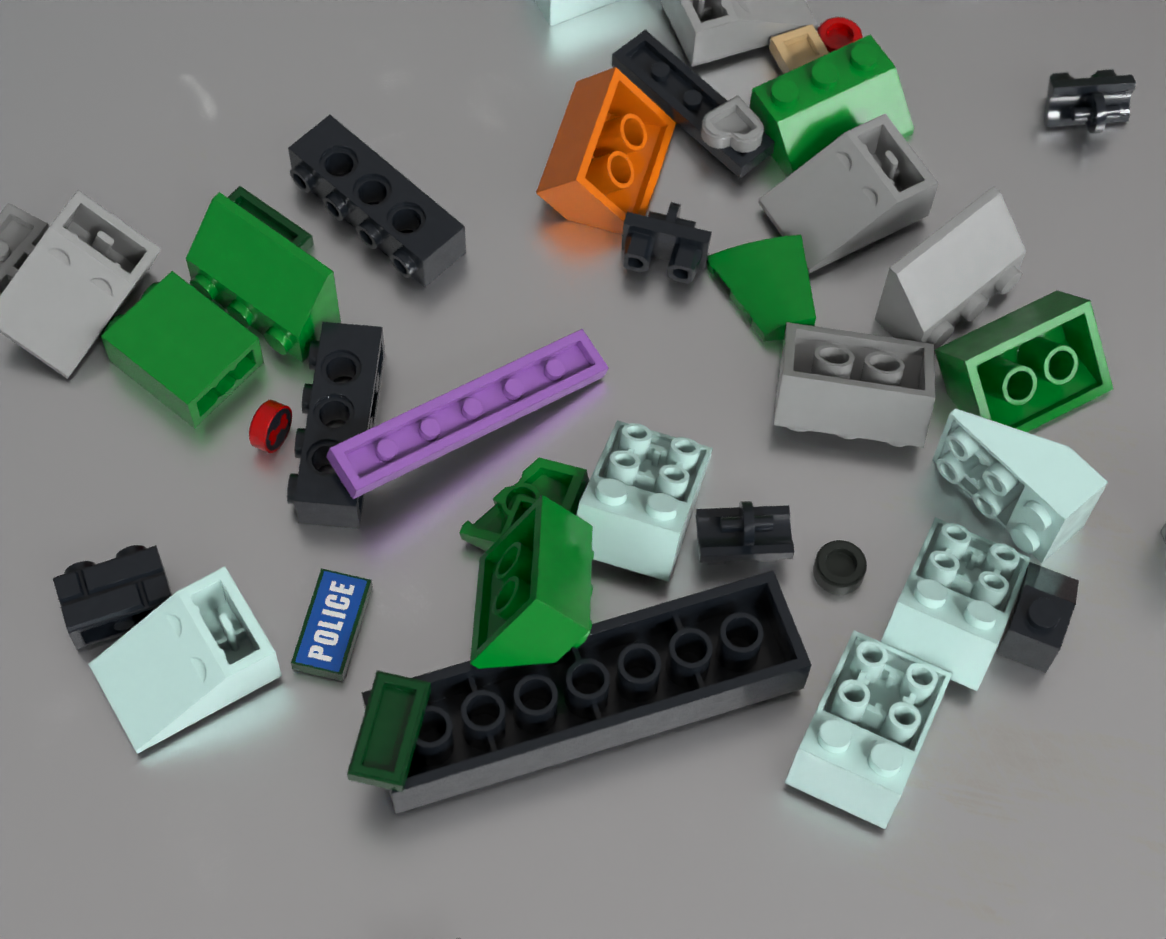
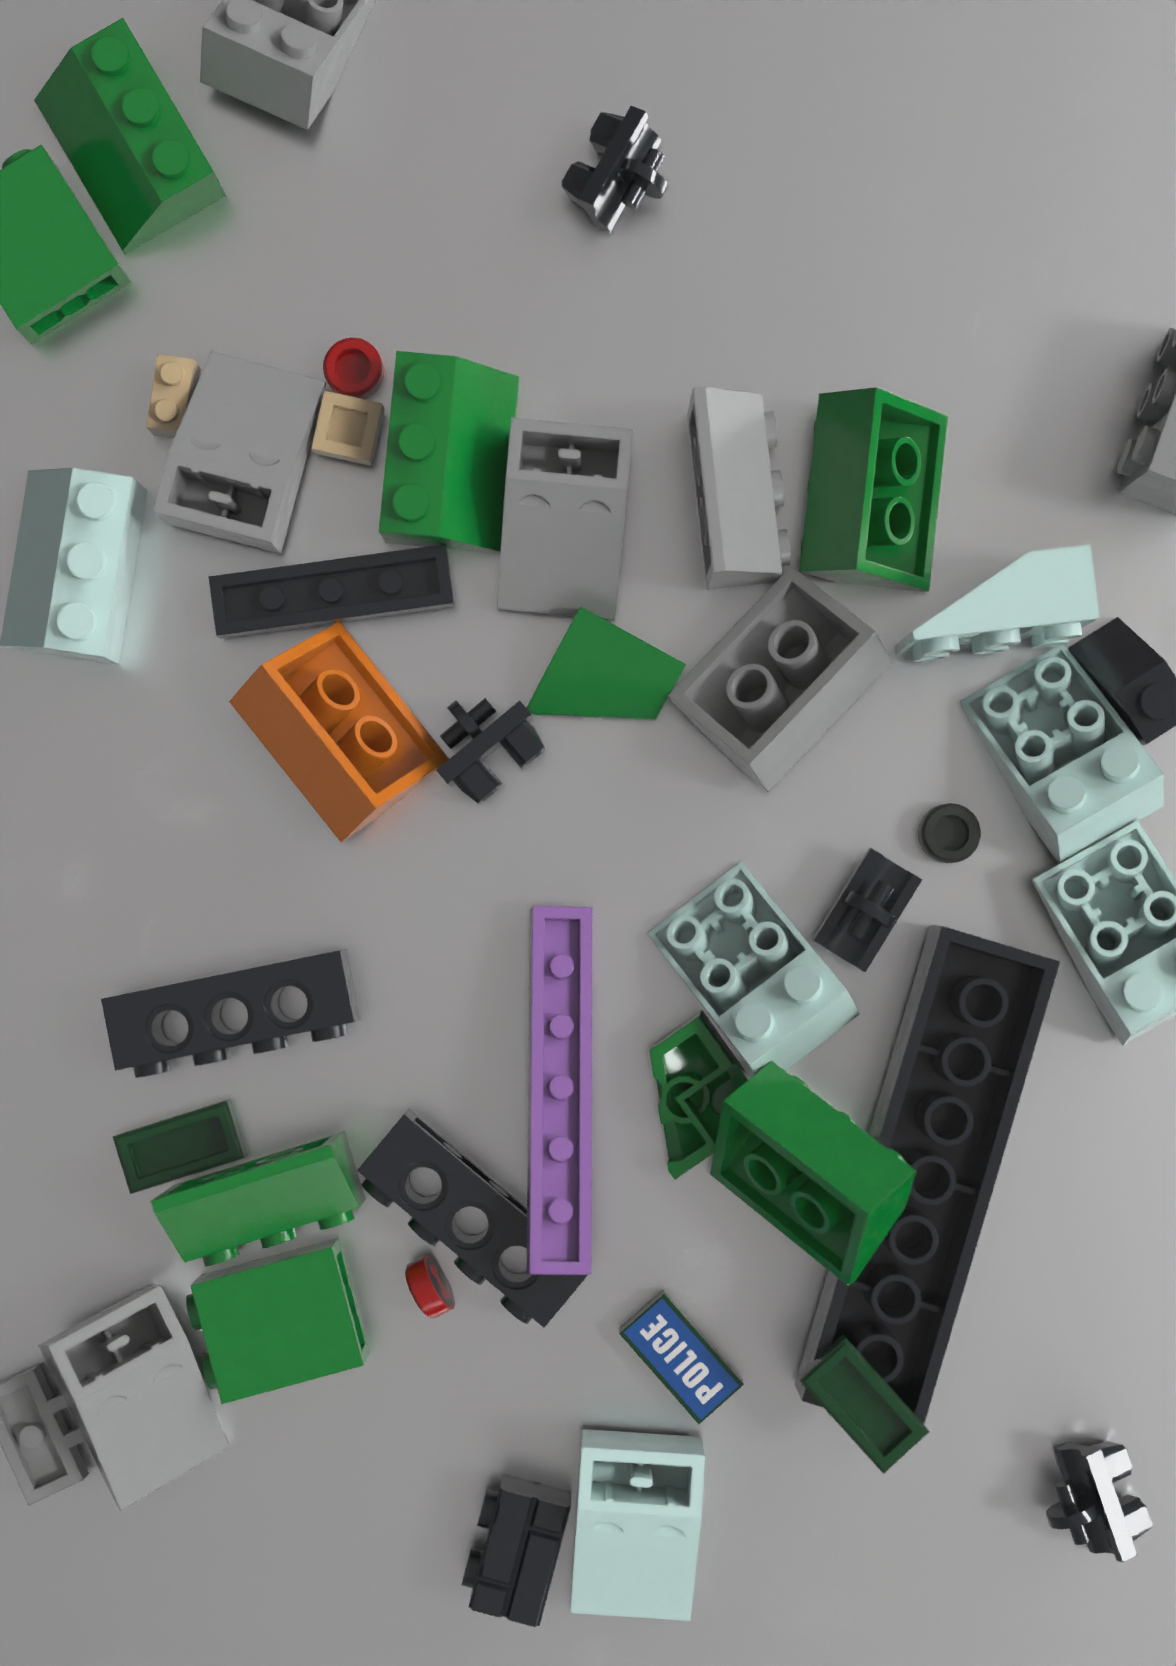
camera: 50 degrees left, 25 degrees up
light grey tile [701,95,764,152] -> none

